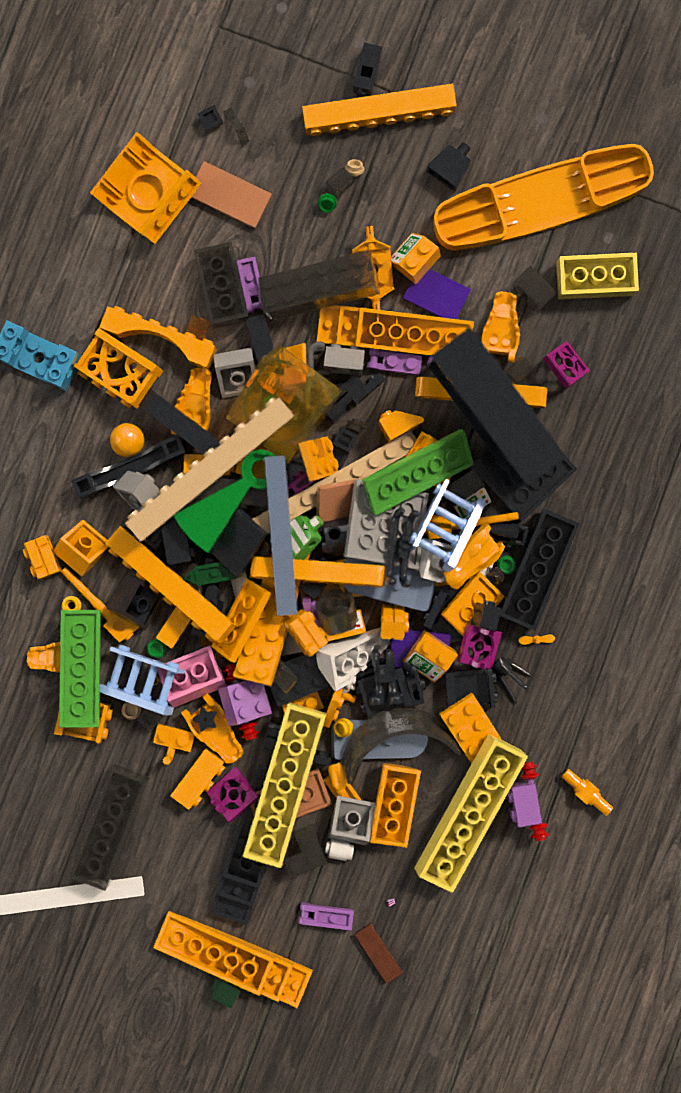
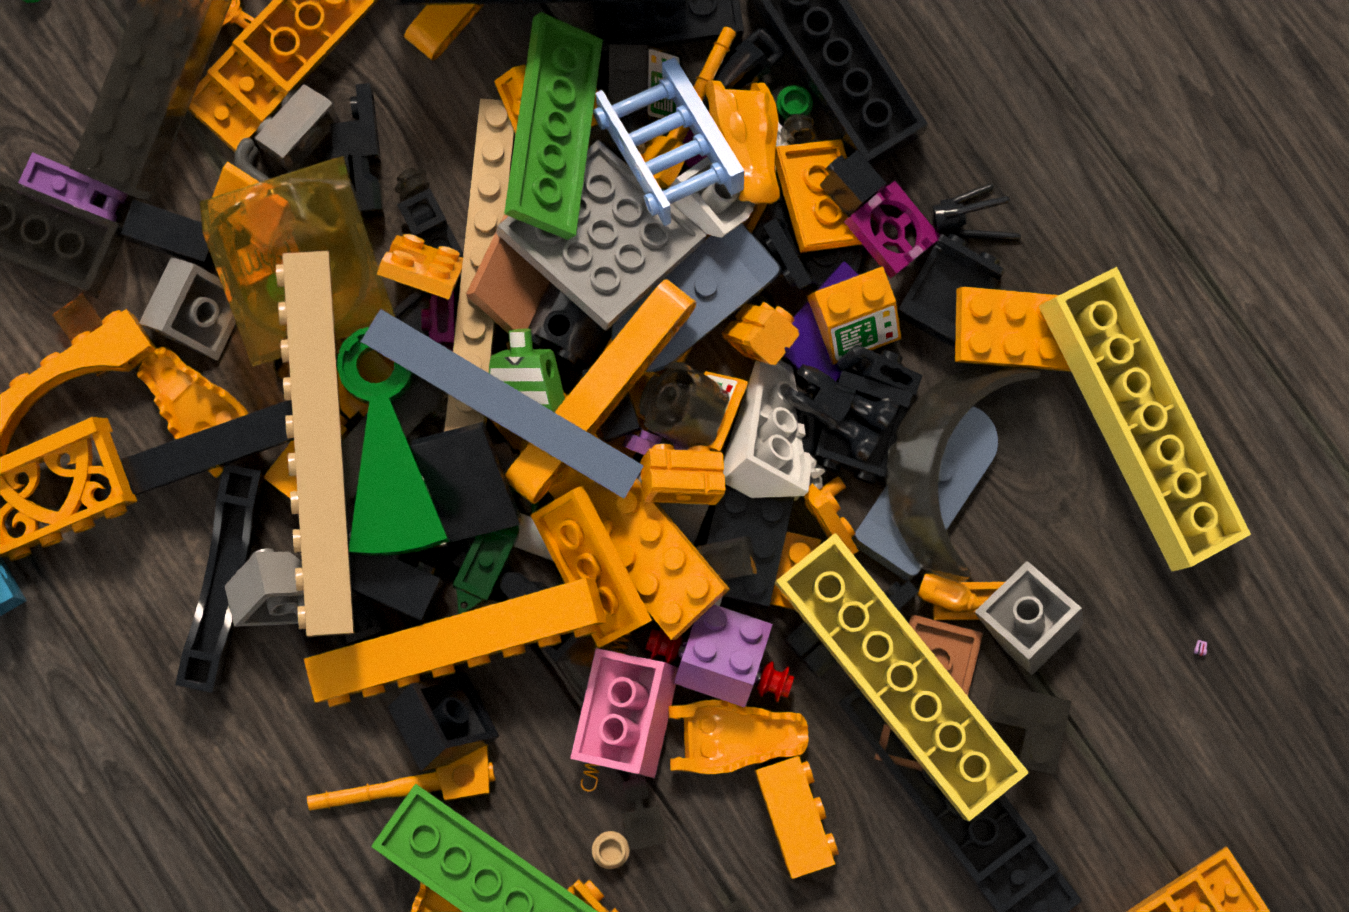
camera: 60 degrees left, 5 degrees down
light orange brick [23,535,62,580] -> none
light orange slope [53,520,109,576] -> none
yellow plate [62,596,81,610] -> none
light blue fence [100,645,186,715] -> none
light orange piece [110,423,144,457] -> none
green plate [147,639,167,658] -> none
light orange plate [153,724,195,764] -> none
light orange brick [156,606,192,648] -> none
black plate [192,707,217,732] -> none
magenta piece [207,767,259,822] -> none
medium lavender plate [298,902,354,931] -> none
white brick [325,839,354,861] -> none
yellow plate [334,718,353,738] -> none
copper tile [355,923,403,983] -> none
medium lavender plate [367,349,422,376] -> none
light orange brick [369,763,421,848] -> none
light orange slope [378,410,424,443] -> none
black piece [385,507,419,588] -> none
medium lavender brick [506,761,550,841] -> none
light orange piece [519,634,555,645] -> none
light orange pin [561,769,613,816] -> none

